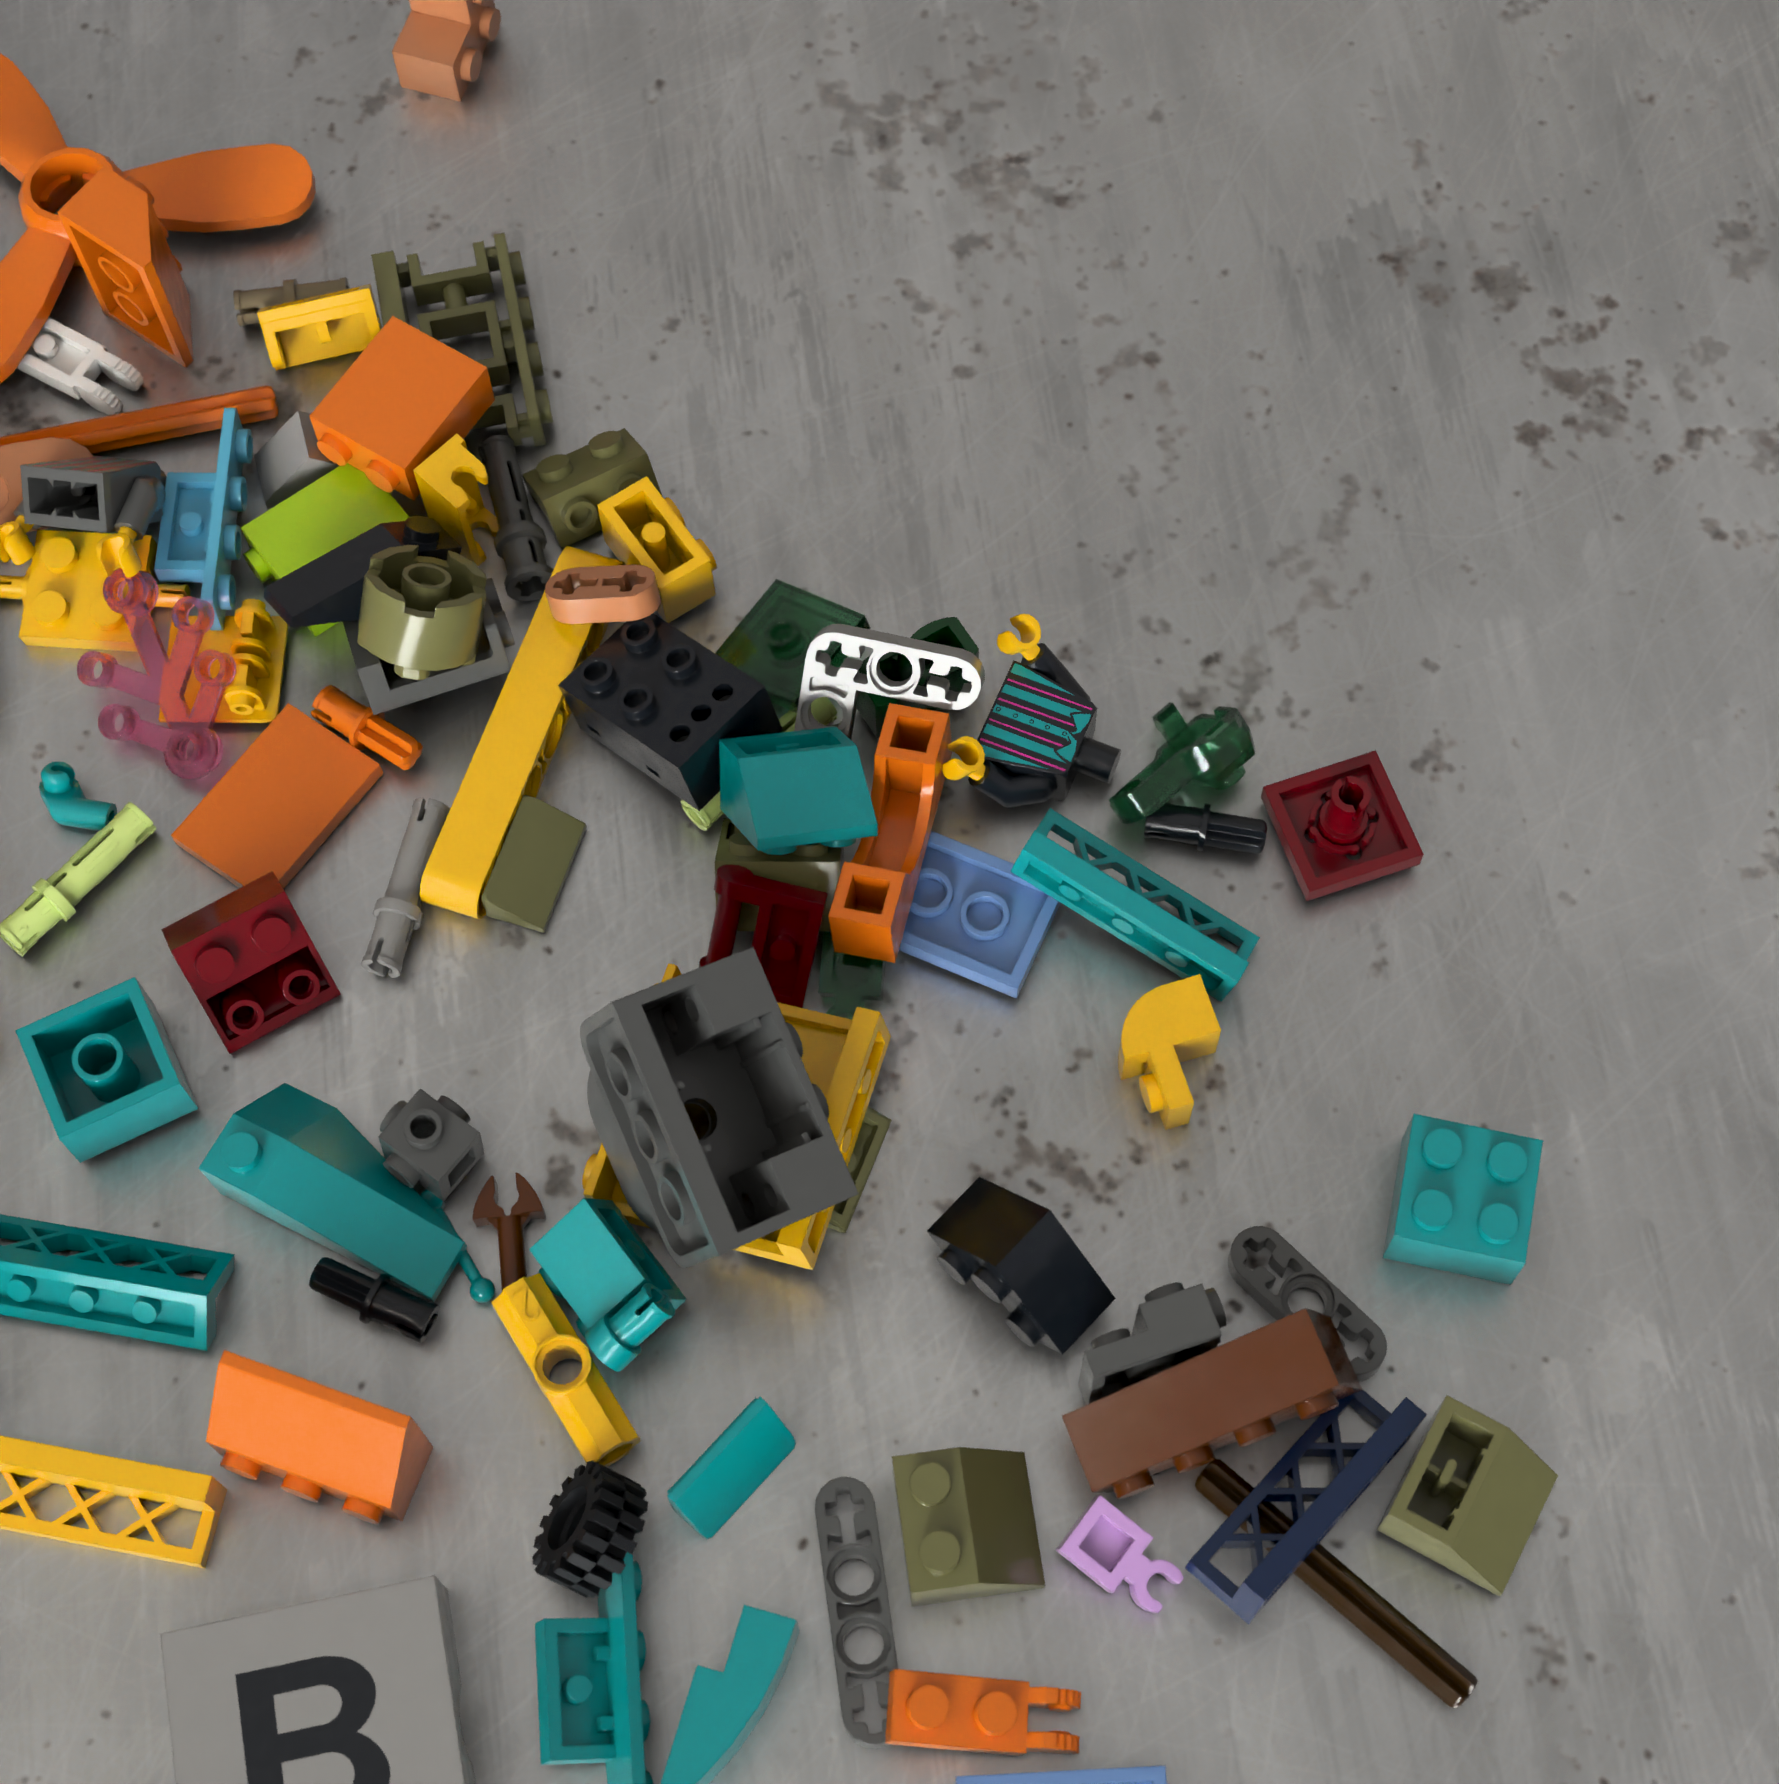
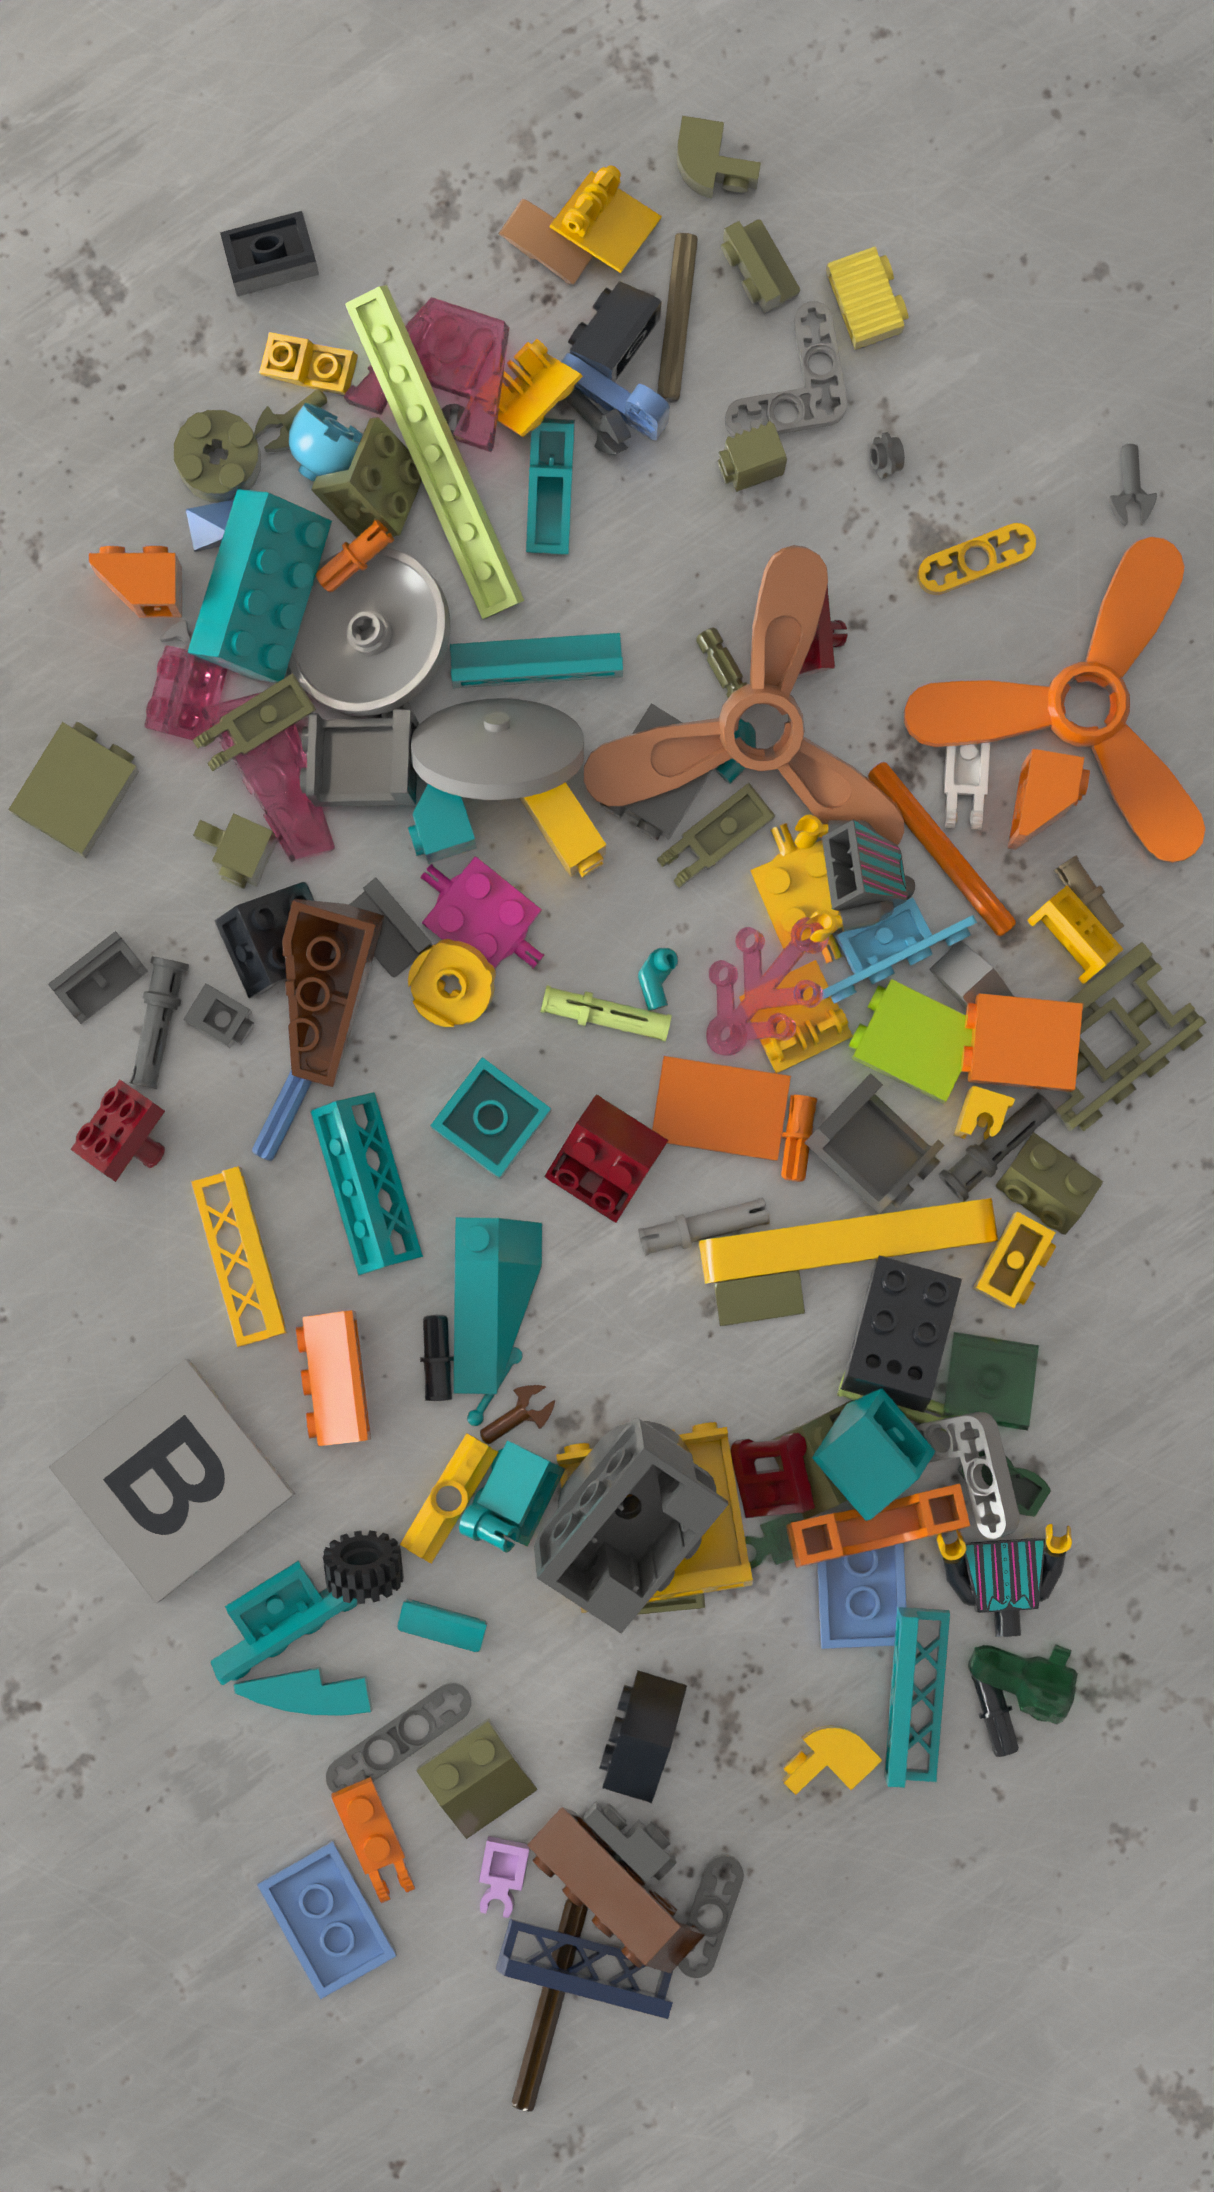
camera: 55 degrees right, 20 degrees up
black slope [264,516,462,628] -> none
olive brick [357,545,487,680] -> none
dark grey brick [378,1089,484,1202] -> none
nougat beam [545,565,661,624] -> none
dark red plate [1261,750,1424,901] -> none
olive slope [1377,1395,1558,1597] -> none
teal brick [1383,1114,1543,1285] -> none

